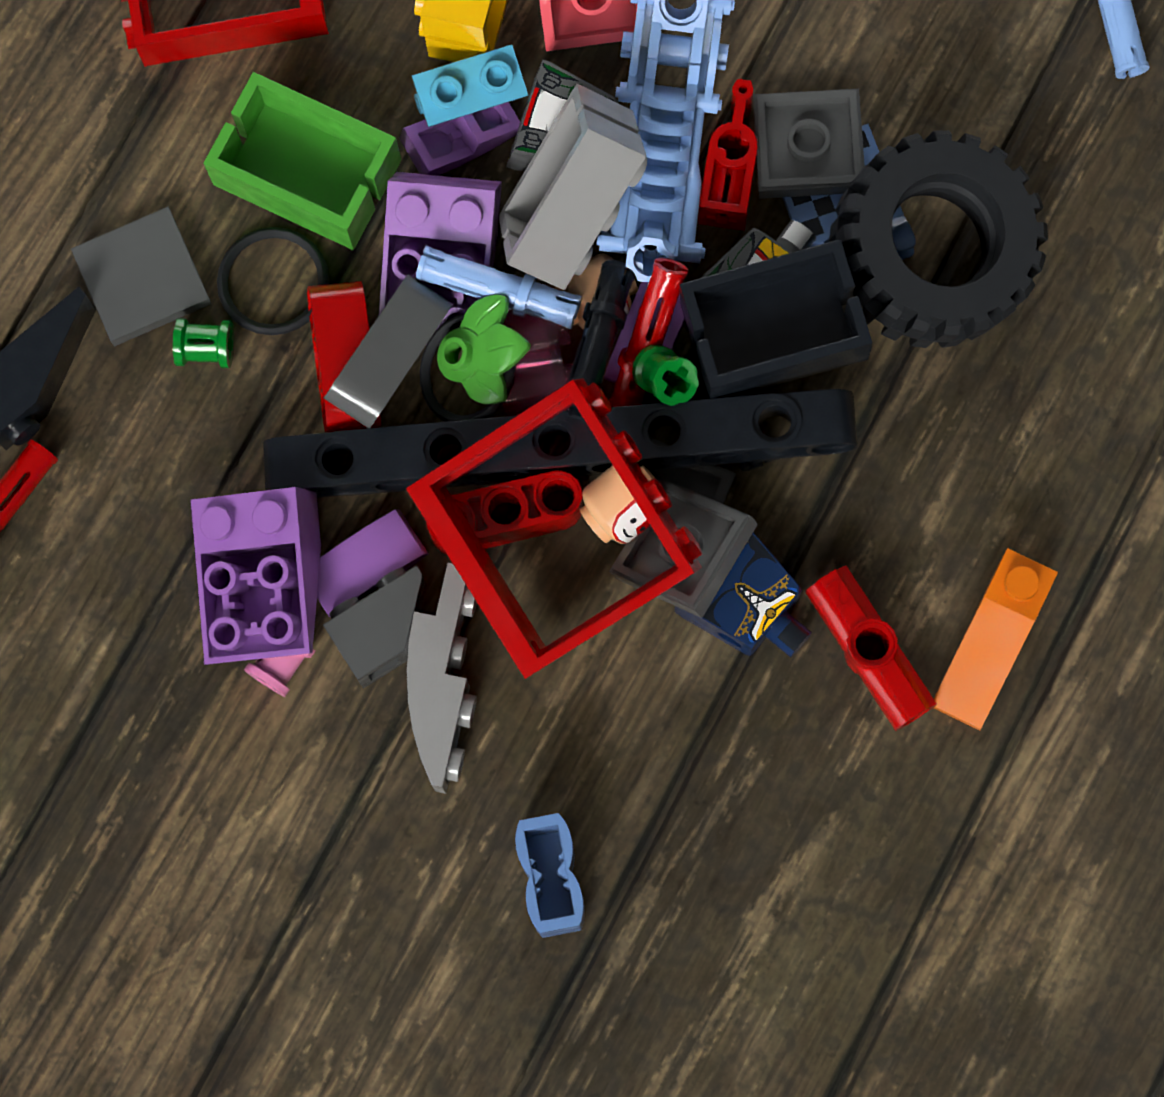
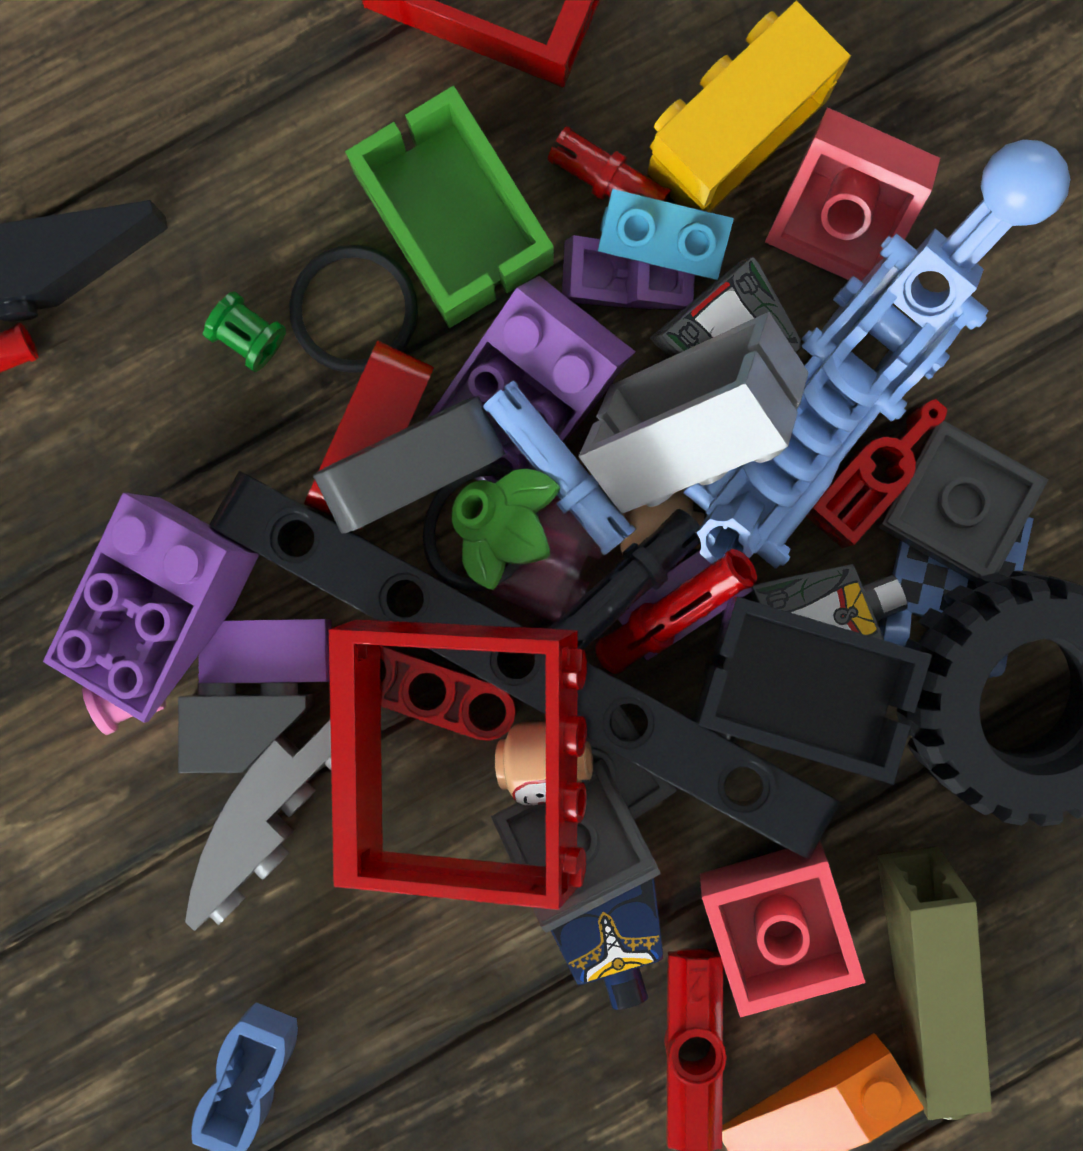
camera: 30 degrees right, 10 degrees up
dark grey tile [71,206,212,347] -> none
green bush [632,344,699,406] -> none
none -> red pin [547,126,672,202]
none -> coral brick [700,841,866,1017]
none -> olive slope [877,847,992,1120]

